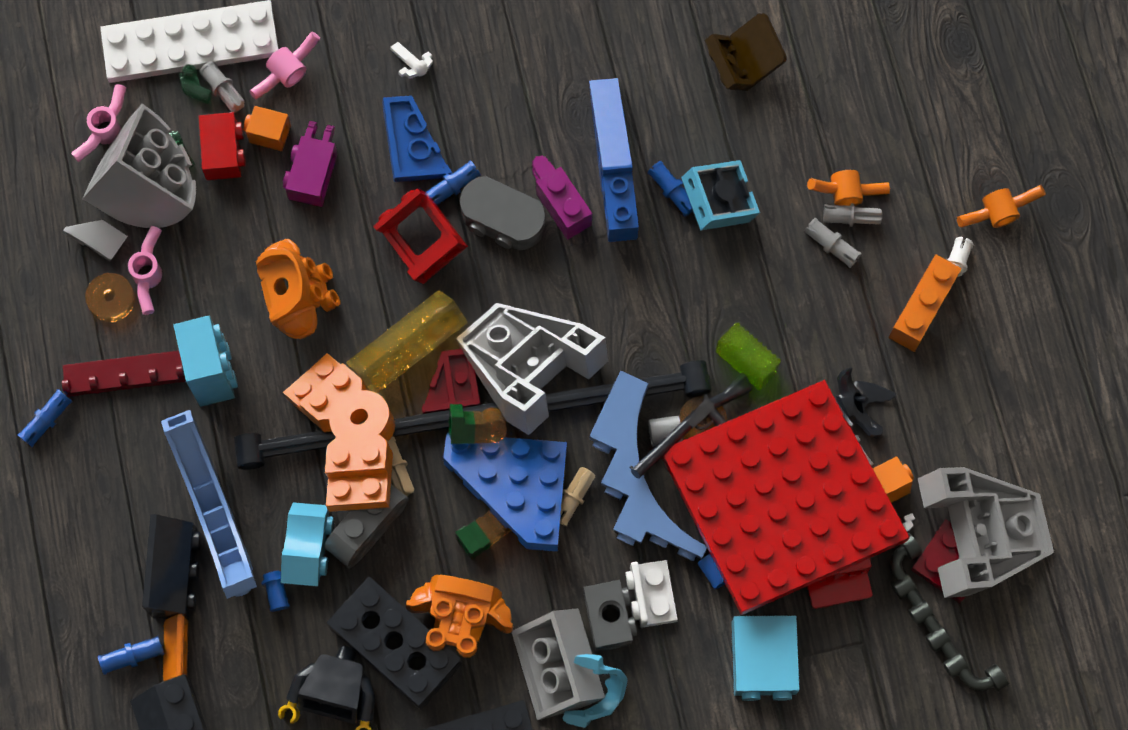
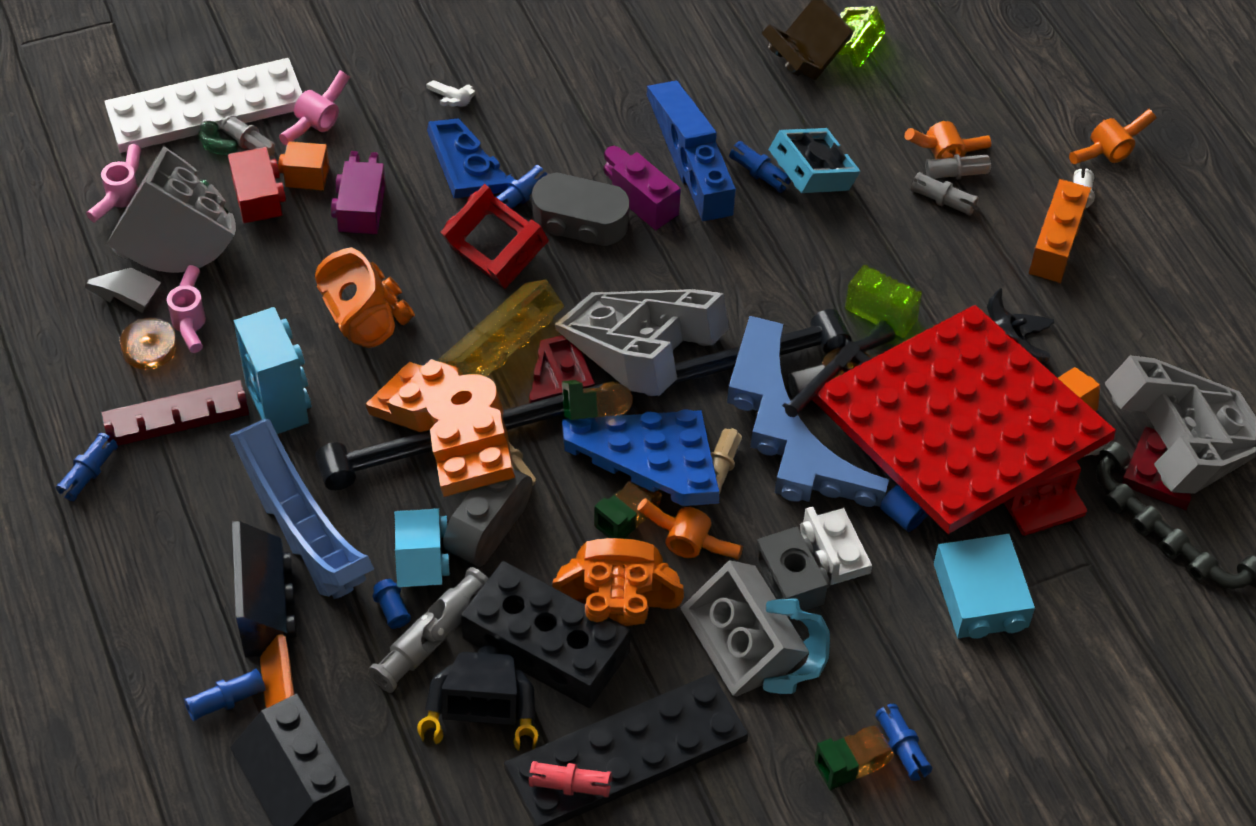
camera: 10 degrees left, 20 degrees down
none -> light grey piece [368,567,489,693]
none -> orange piece [637,498,743,560]
none -> clear neon green bracket [838,6,885,67]

